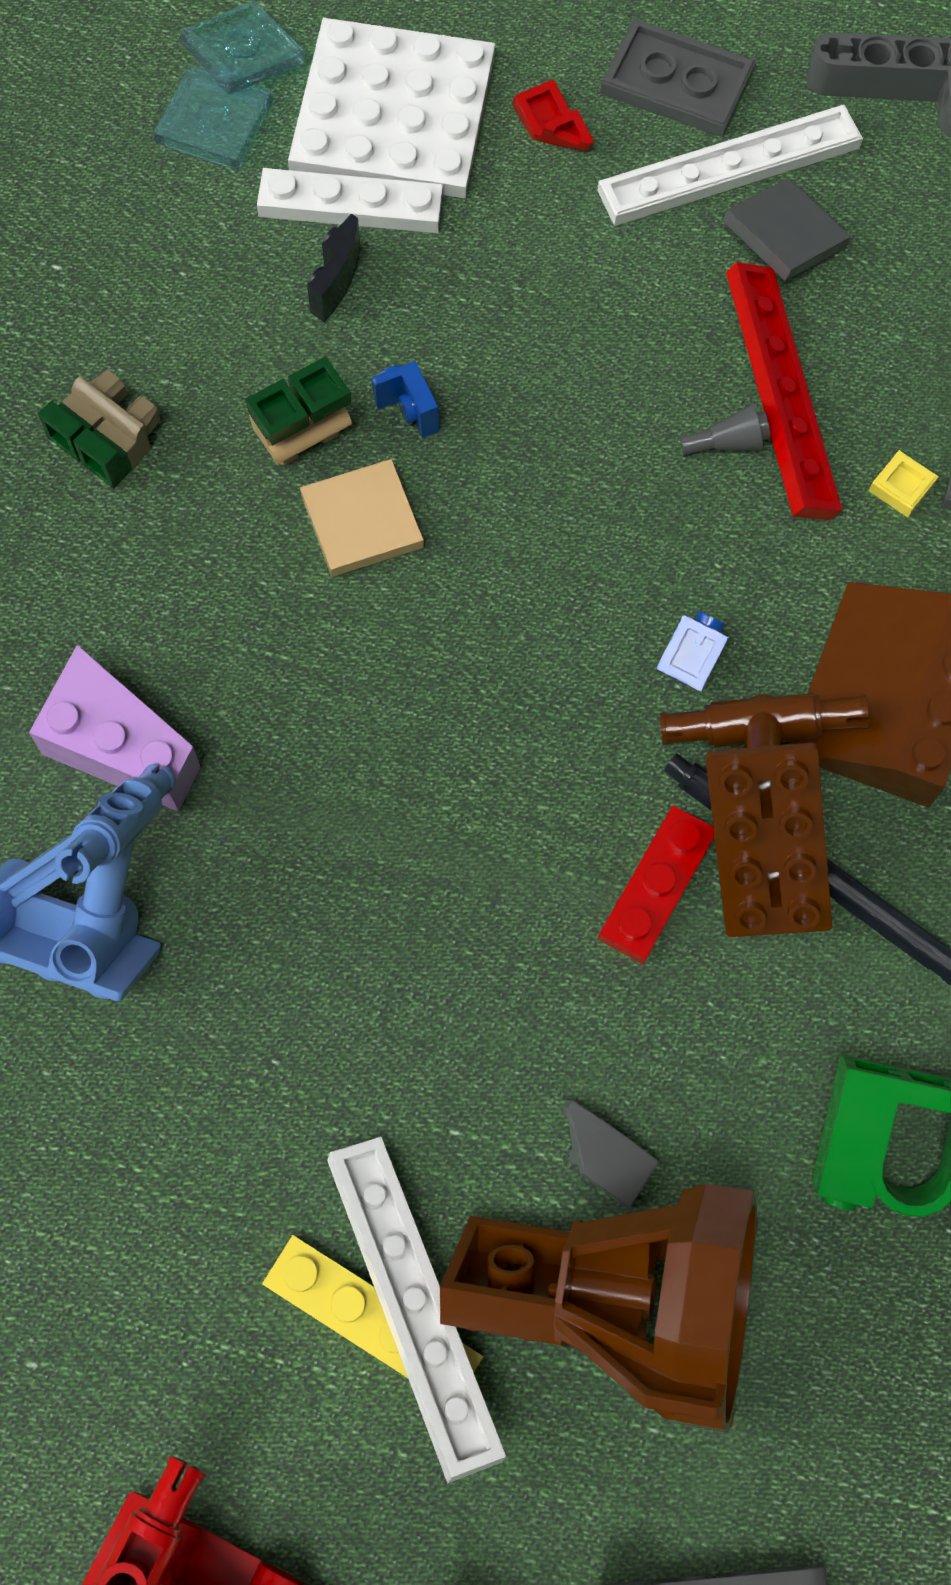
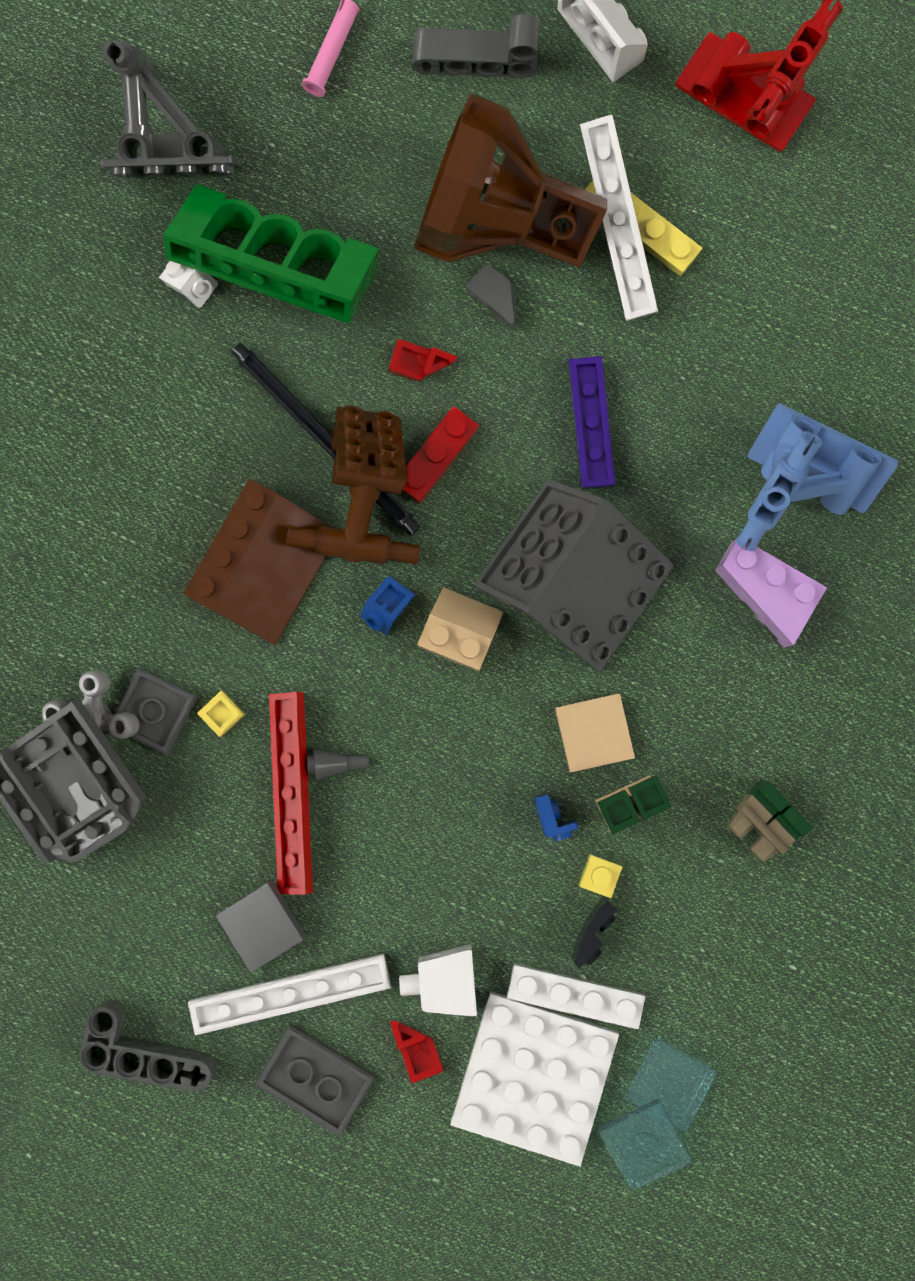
camera: 165 degrees left, 15 degrees up
none -> red slope [387,339,457,382]
none -> white torso [399,945,477,1016]
none -> tan slope [417,587,504,672]
none -> dark grey bracket [474,479,674,672]
none -> dark purple plate [568,356,615,490]
none -> light yellow plate [579,854,622,898]

